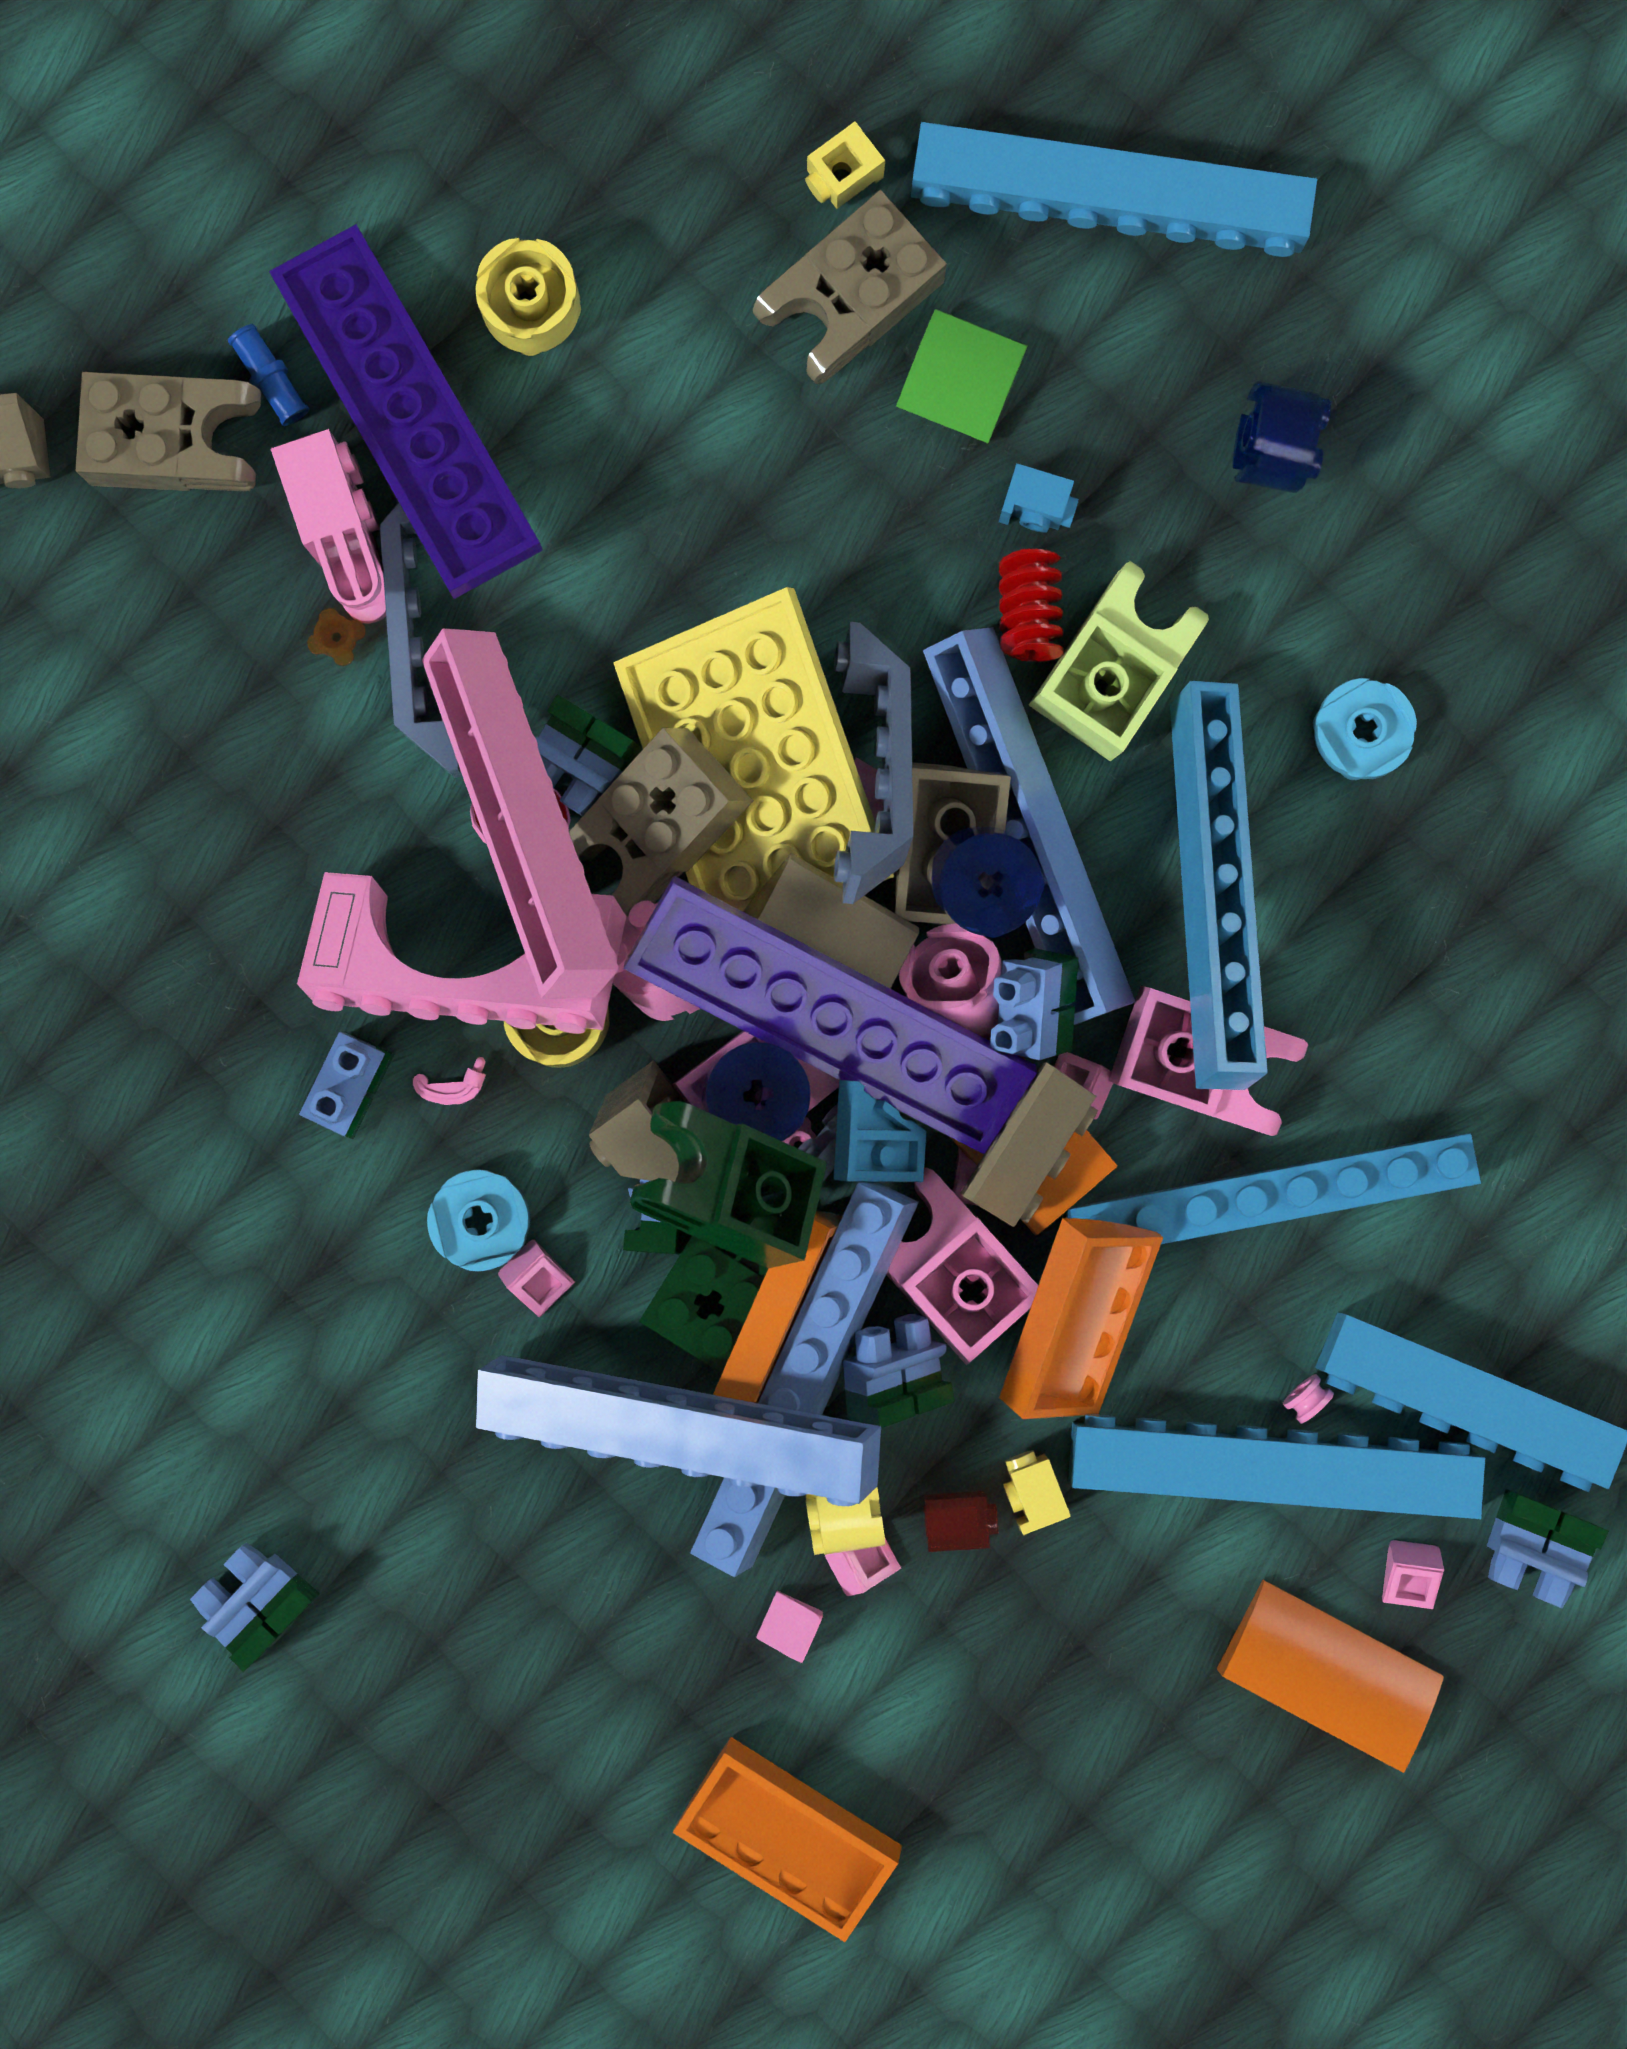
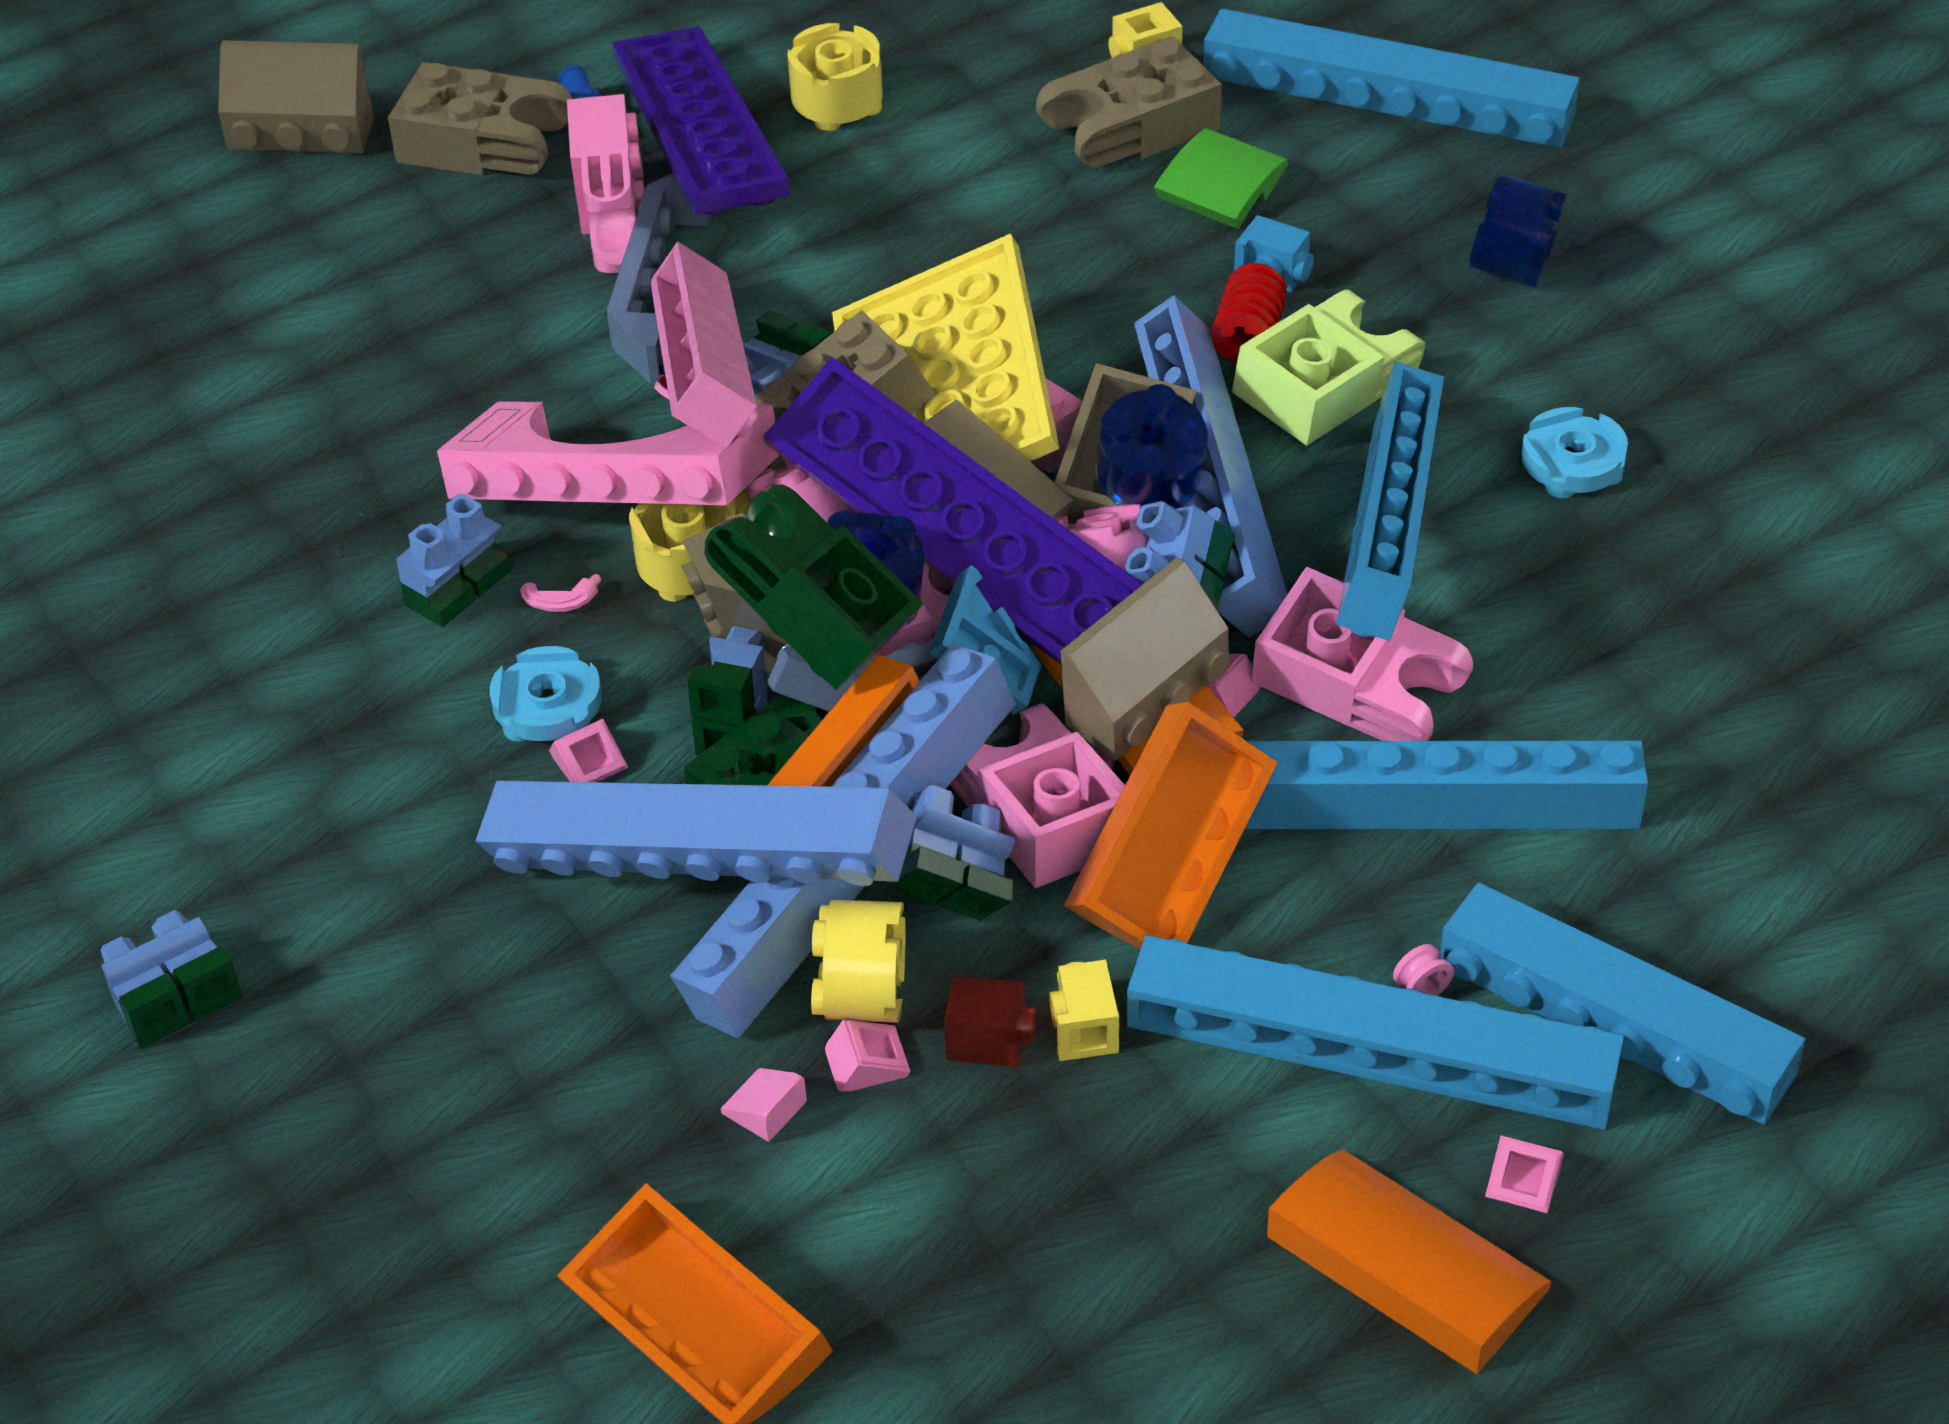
camera: 15 degrees right, 40 degrees down
clear orange plate [307,608,366,666] -> none
sand blue slope [834,622,913,904] -> none
medium blue hips [1487,1489,1609,1608] -> none

